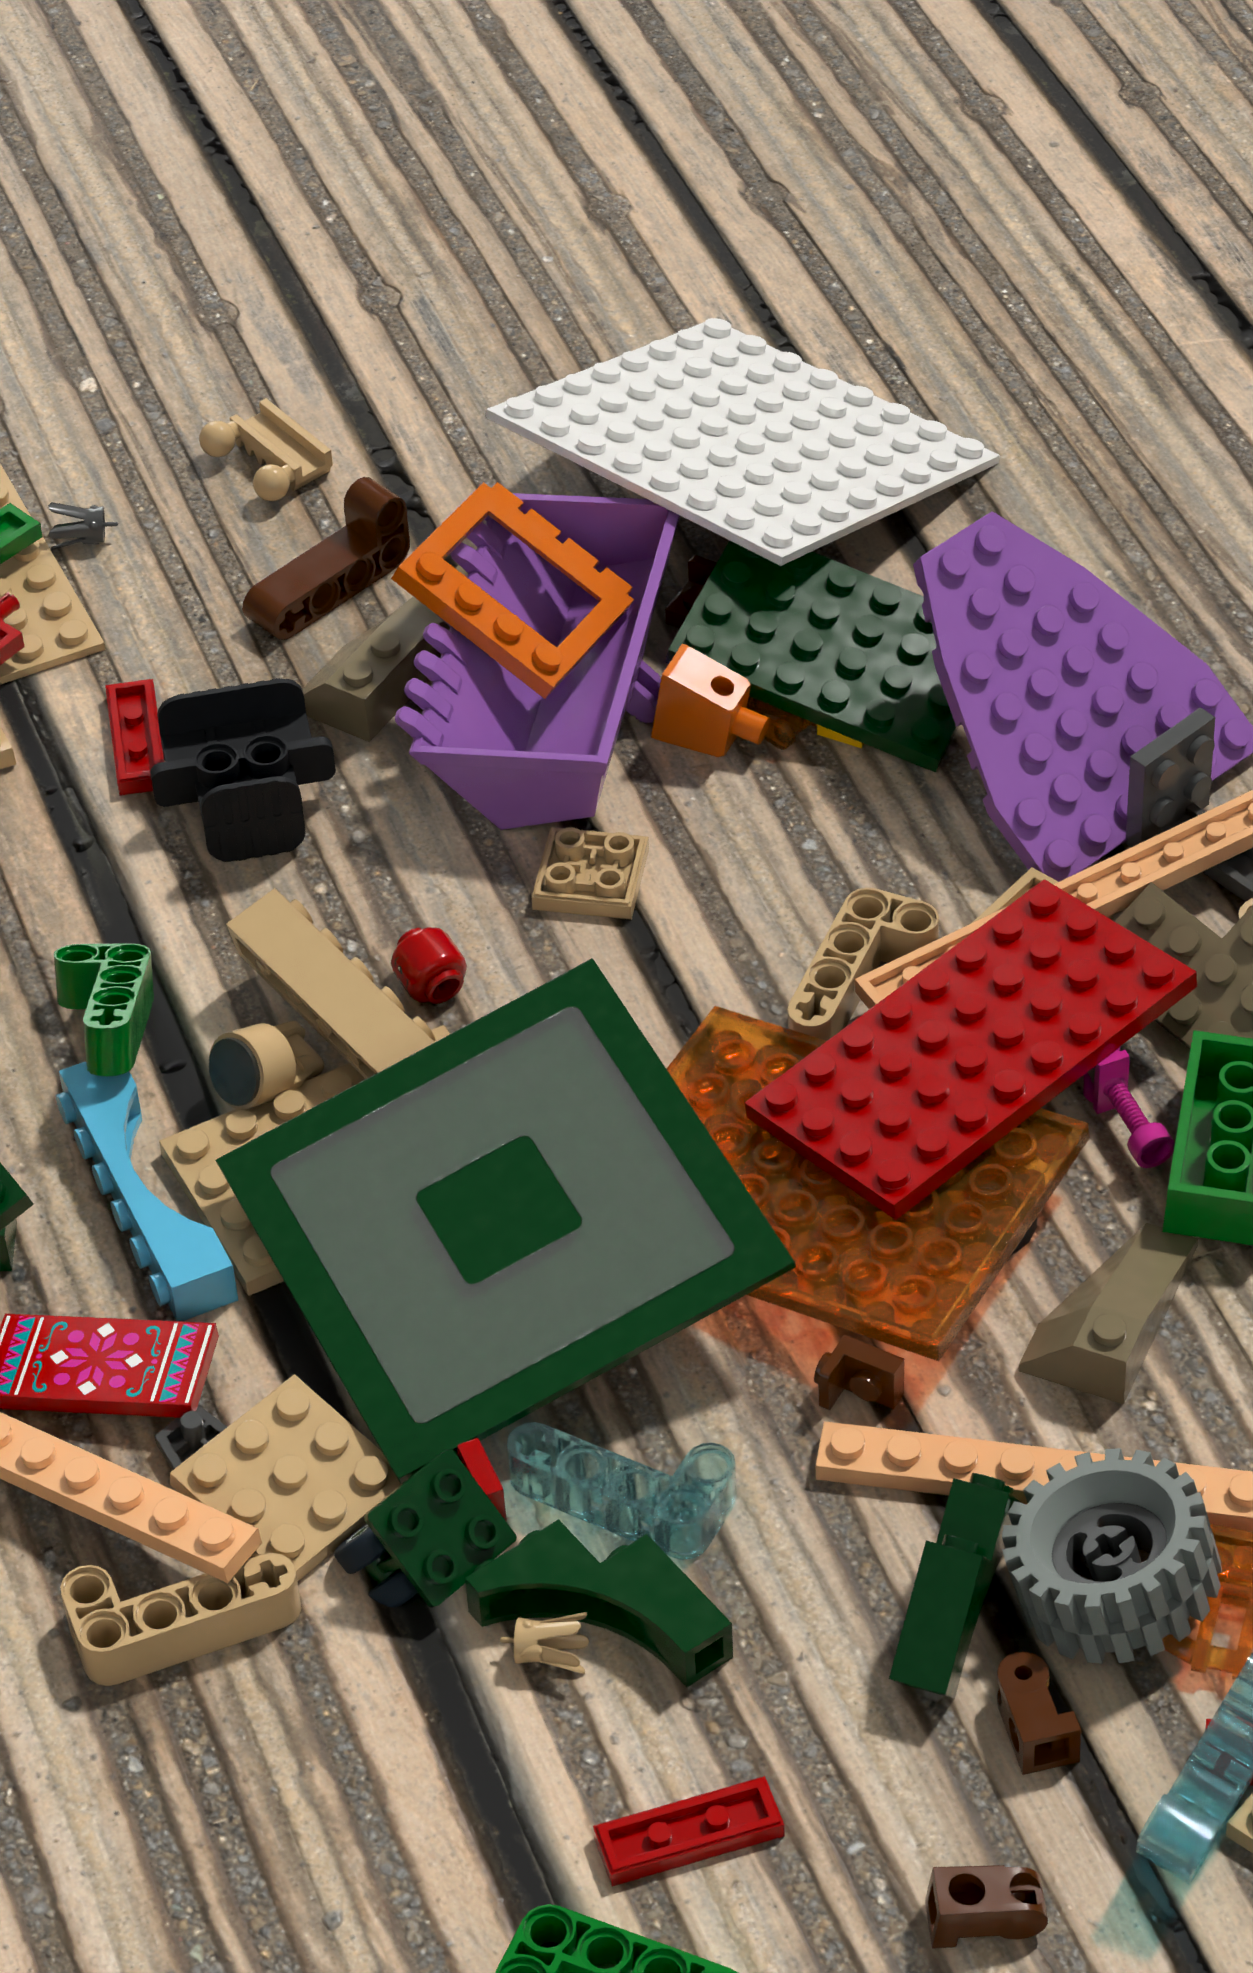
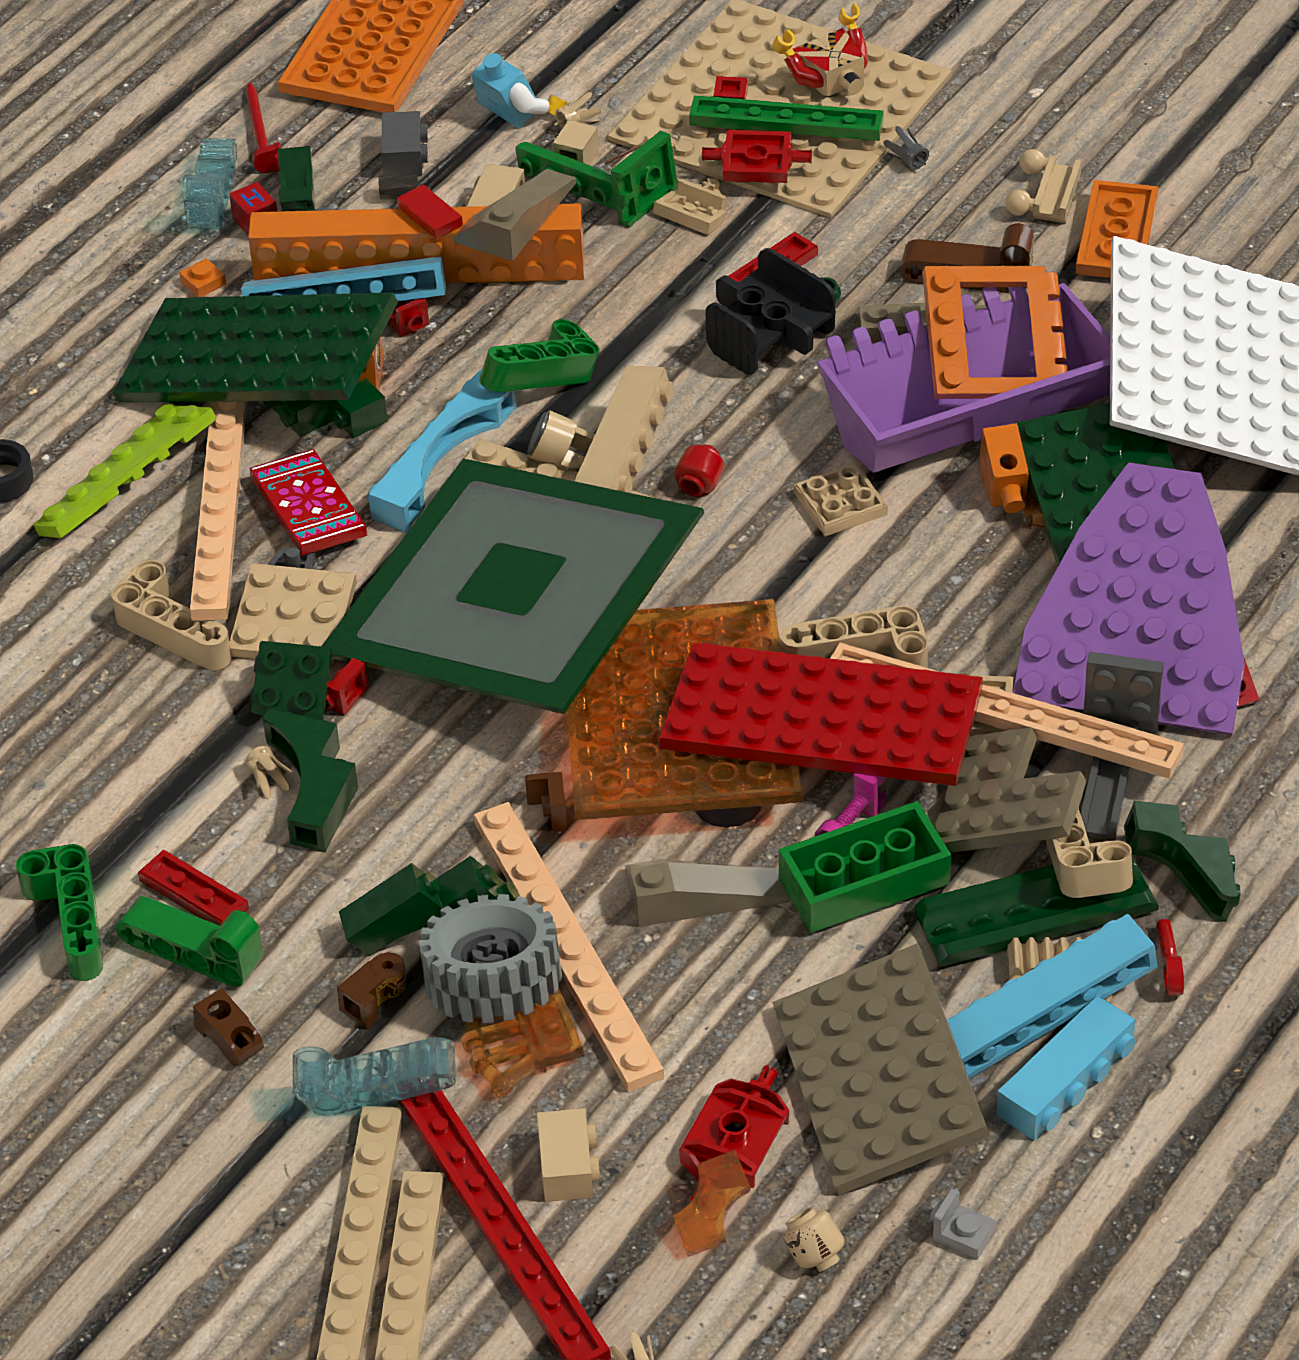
camera: 55 degrees right, 0 degrees up
clear light blue beam [507,1422,737,1560] -> none
none -> green beam [115,896,263,987]
none -> orange plate [1076,180,1159,278]

